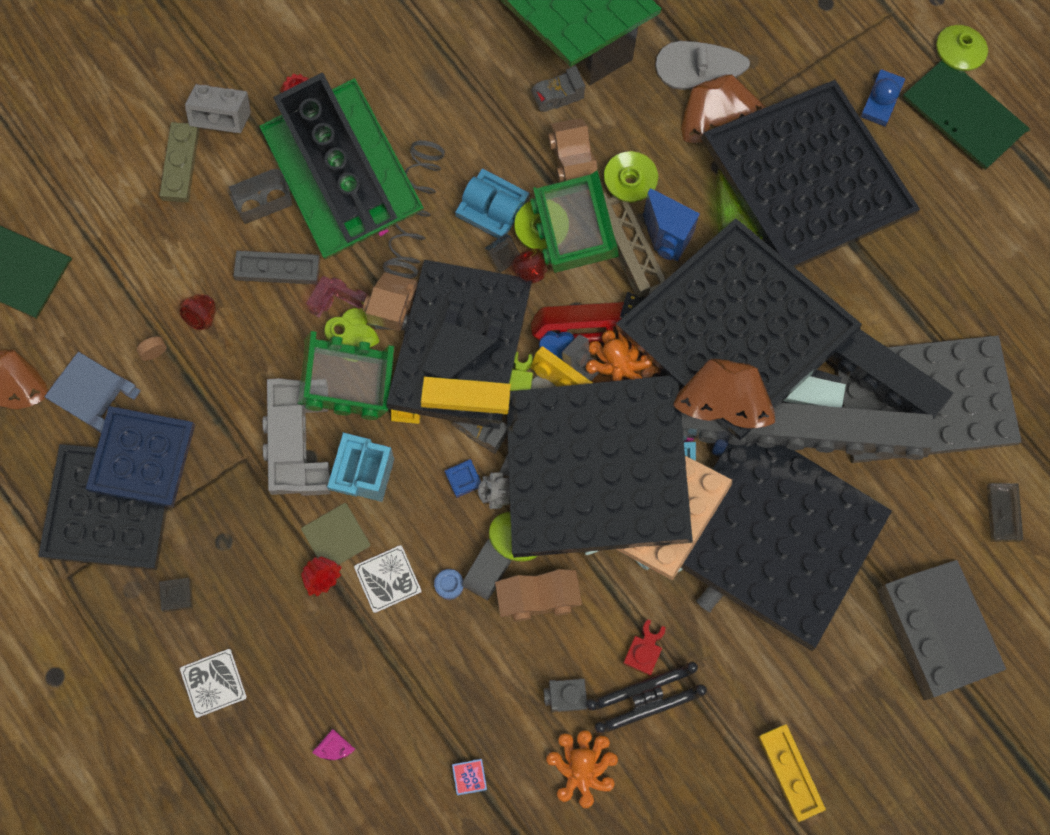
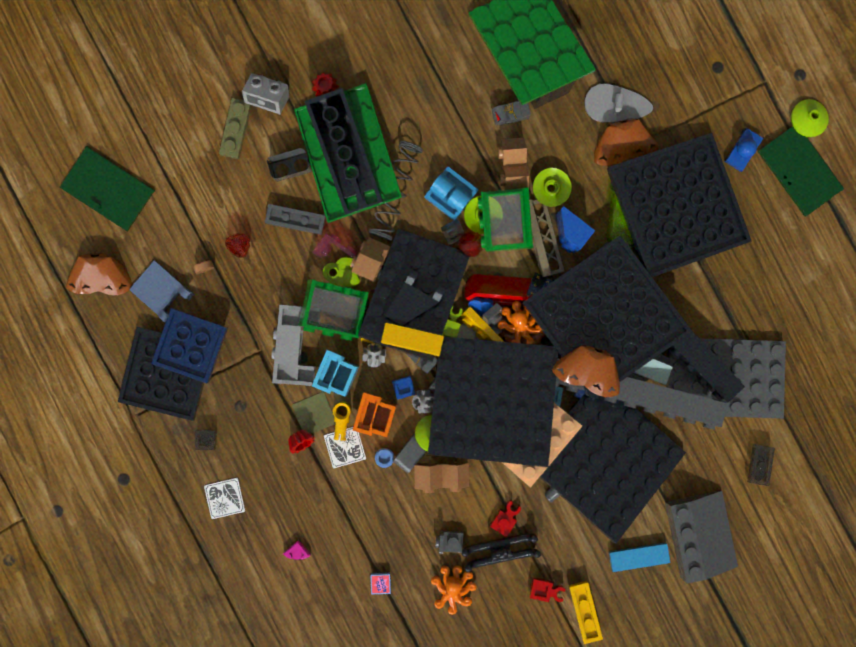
camera: 10 degrees right, 15 degrees up
none -> yellow pin [333,401,352,441]
none -> orange plate [353,392,397,437]
none -> light grey gear [362,343,386,367]
none -> red plate [529,577,566,602]
none -> dark azure tile [609,542,670,572]

